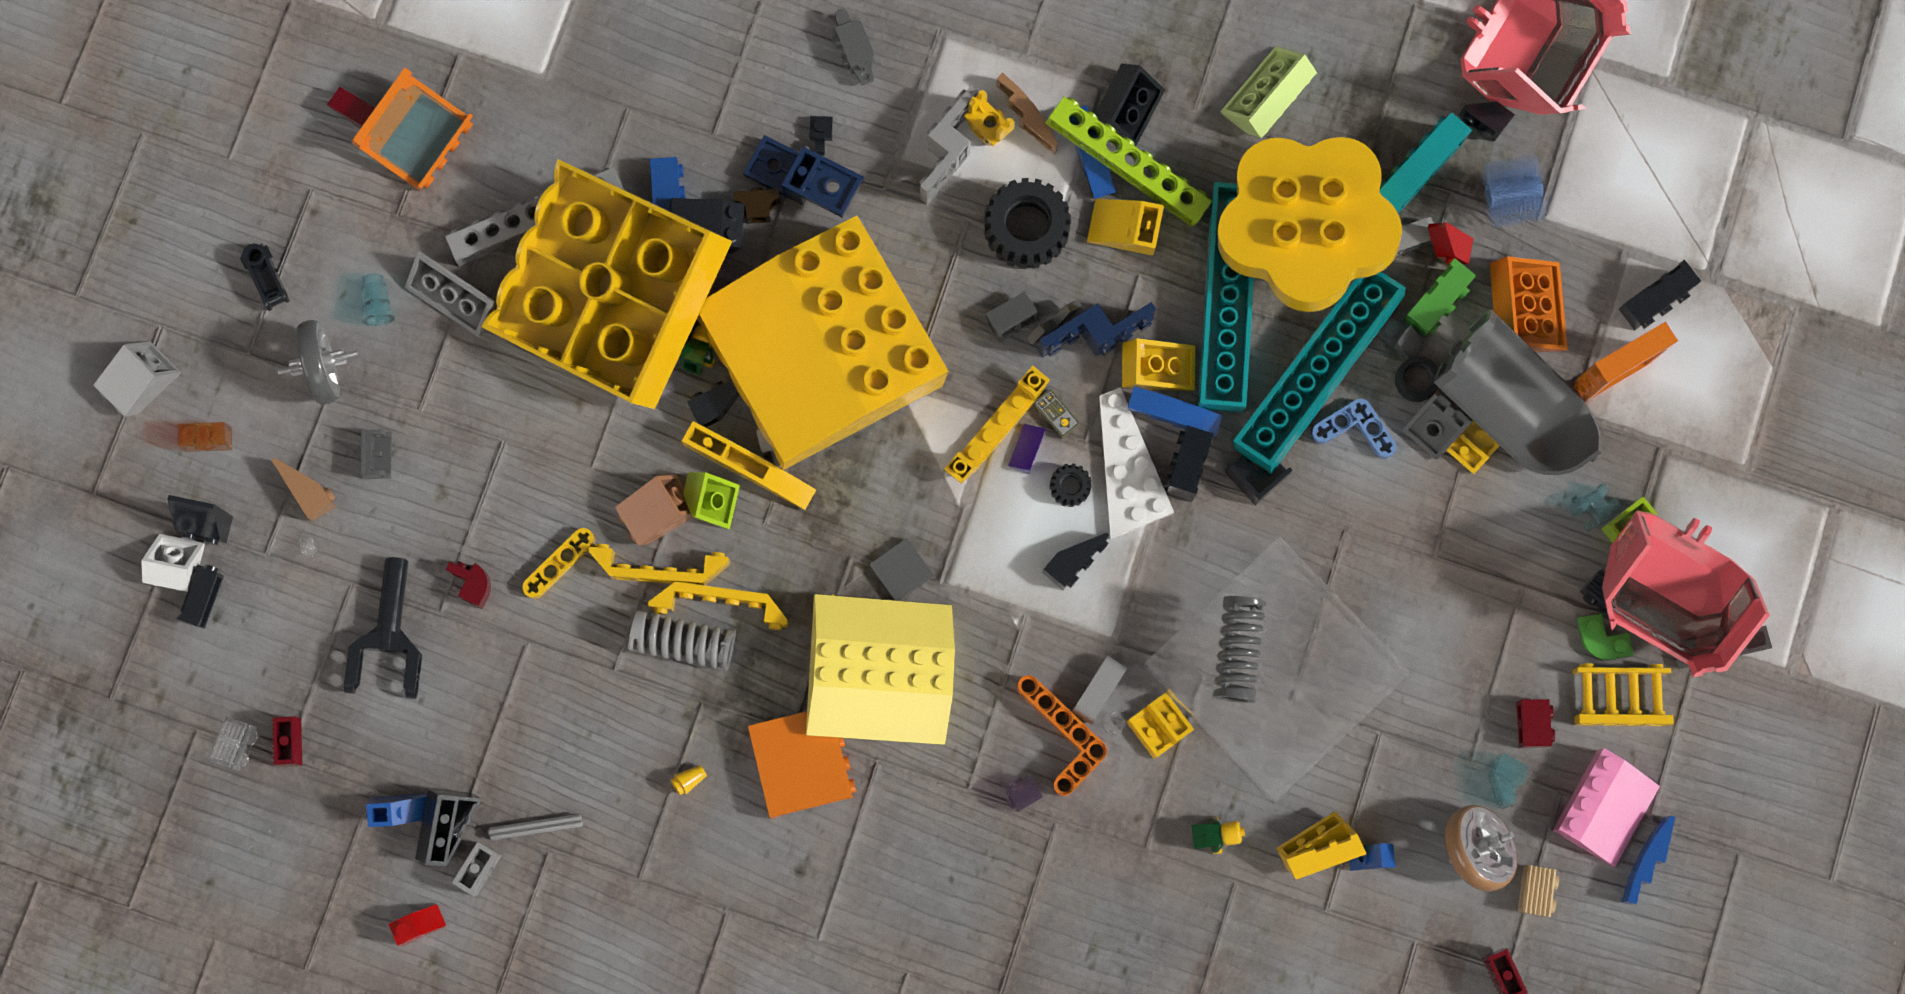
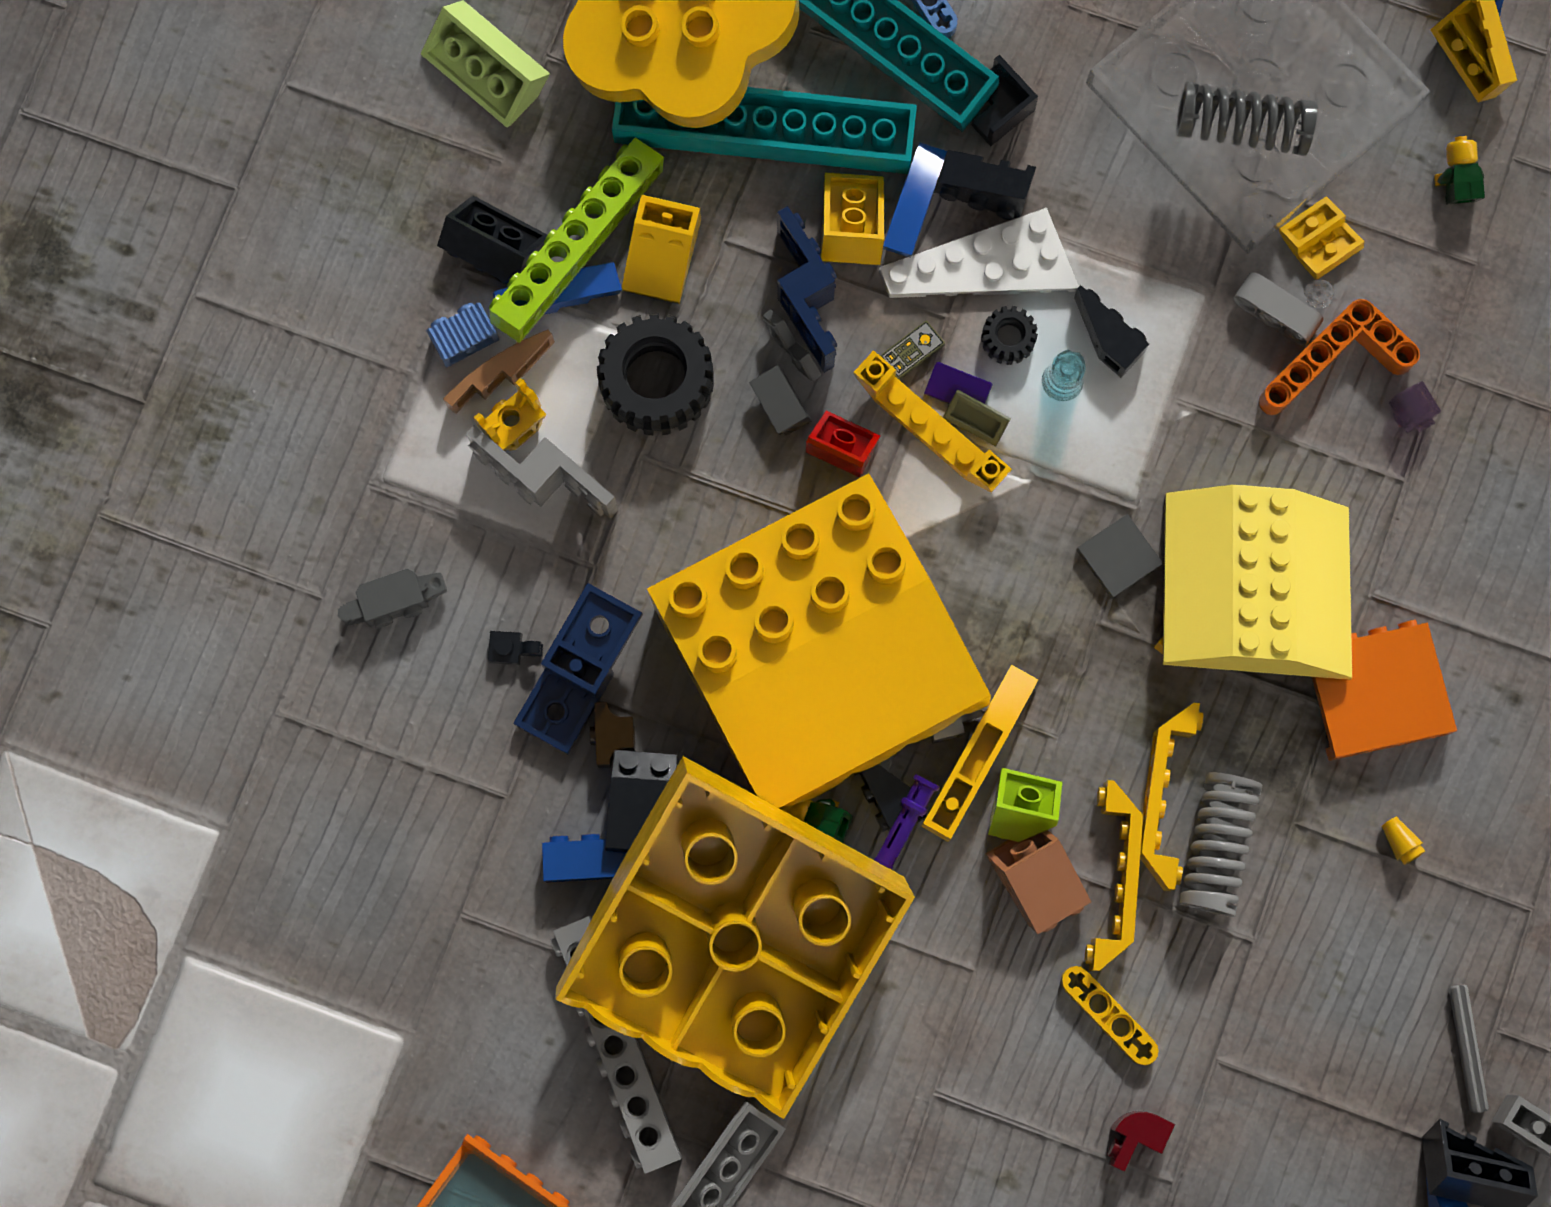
camera: 85 degrees left, 0 degrees up
none -> medium blue brick [426,302,499,368]
none -> red slope [806,410,881,478]
none -> dark purple pin [874,774,940,869]
none -> olive tile [943,390,1011,447]
none -> clear light blue plant [1042,350,1086,401]

